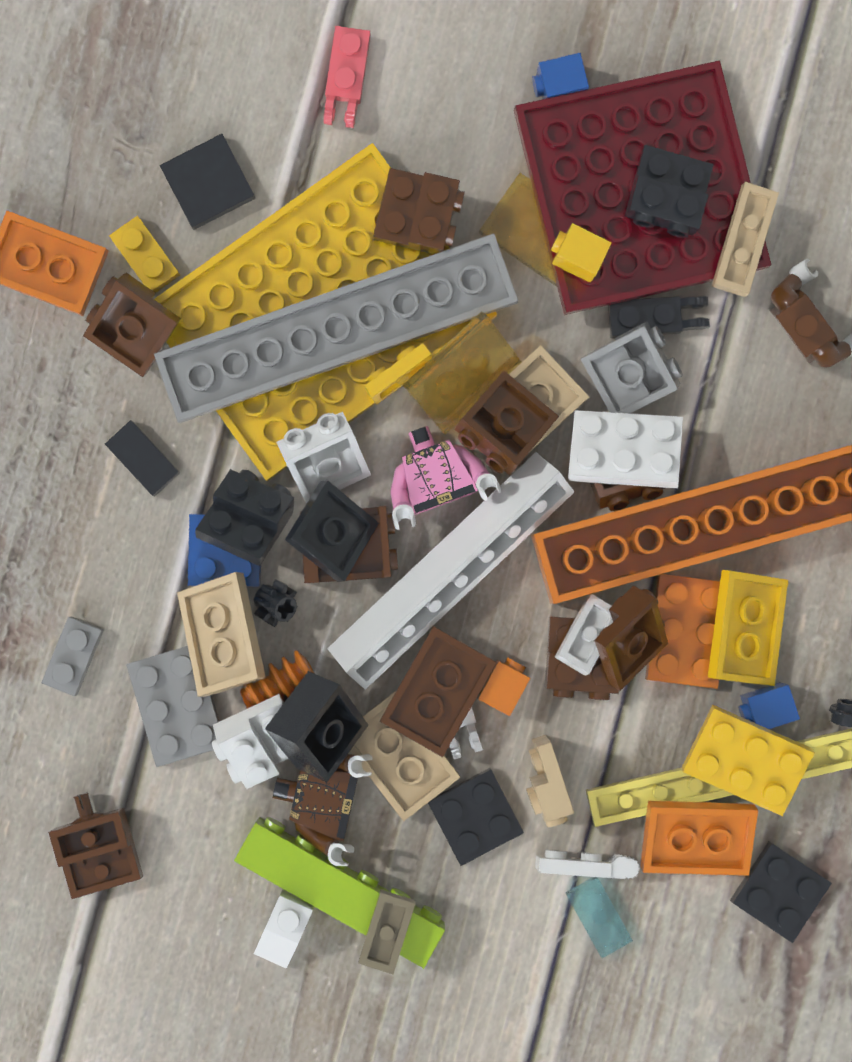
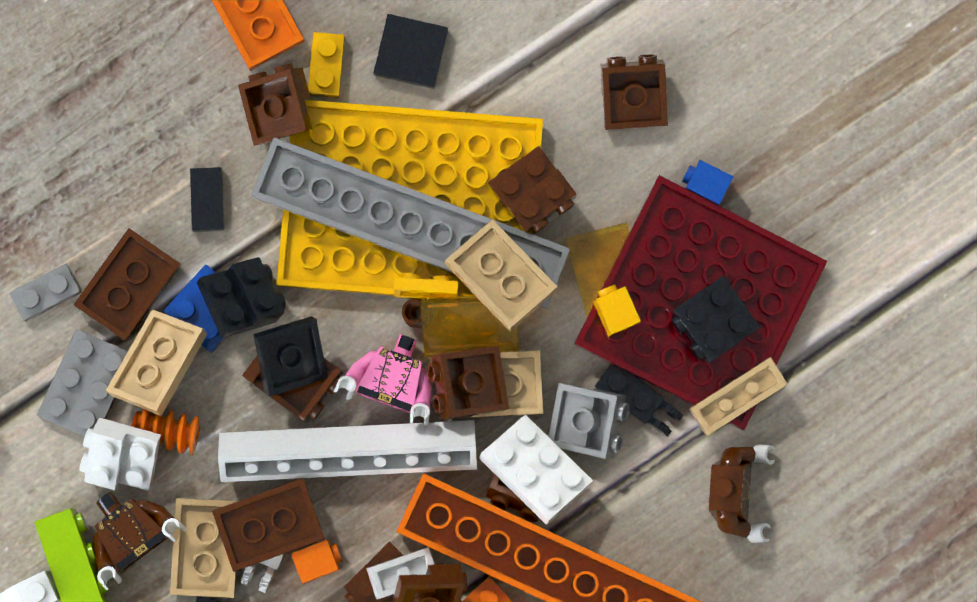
camera: 40 degrees right, 5 degrees down
black gear [253,579,298,627] -> none
black brick [265,671,369,783] -> none
white plate [277,411,371,504] -> none
coral hinge [324,26,371,128] -> none
none -> reddish brown plate [74,228,181,342]
none -> reddish brown plate [402,298,433,328]
none -> tan plate [445,219,558,332]
none -> reddish brown plate [600,54,668,130]

